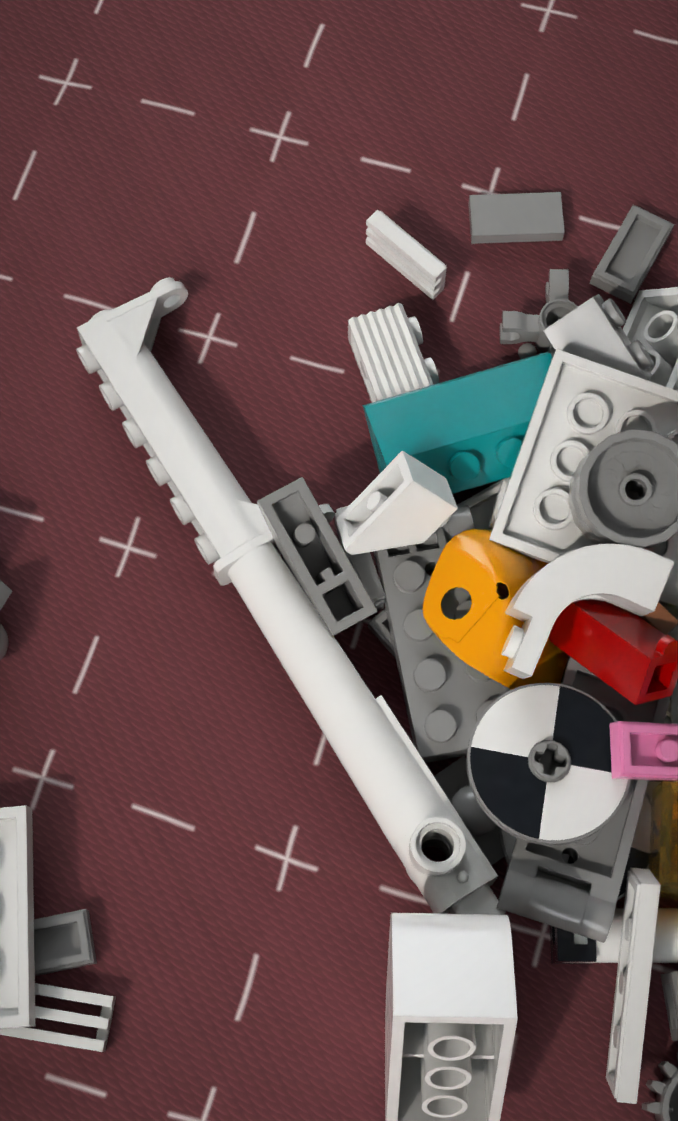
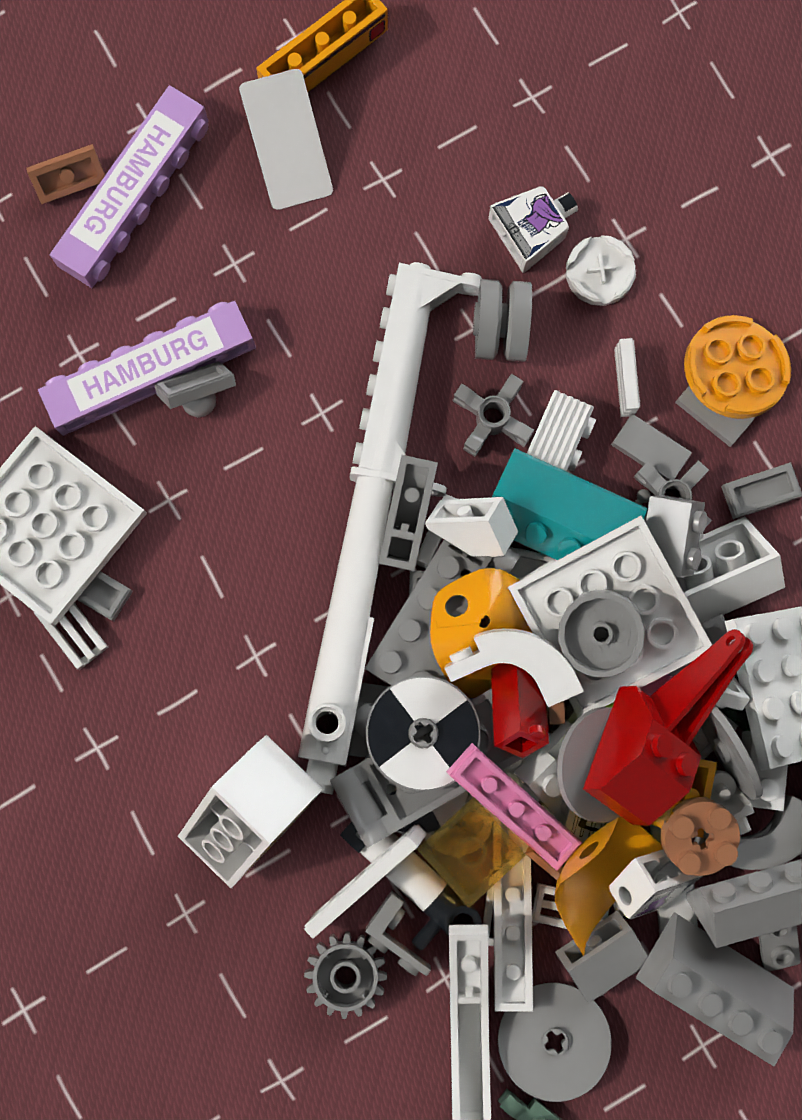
camera: 40 degrees right, 10 degrees up
none -> light grey pin [453,373,534,457]
none -> light grey wheel [473,279,532,362]
none -> torso [488,187,578,273]
none -> white tile [566,235,636,306]
none -> light grey tile [611,414,692,481]
none -> light orange tile [684,315,791,419]

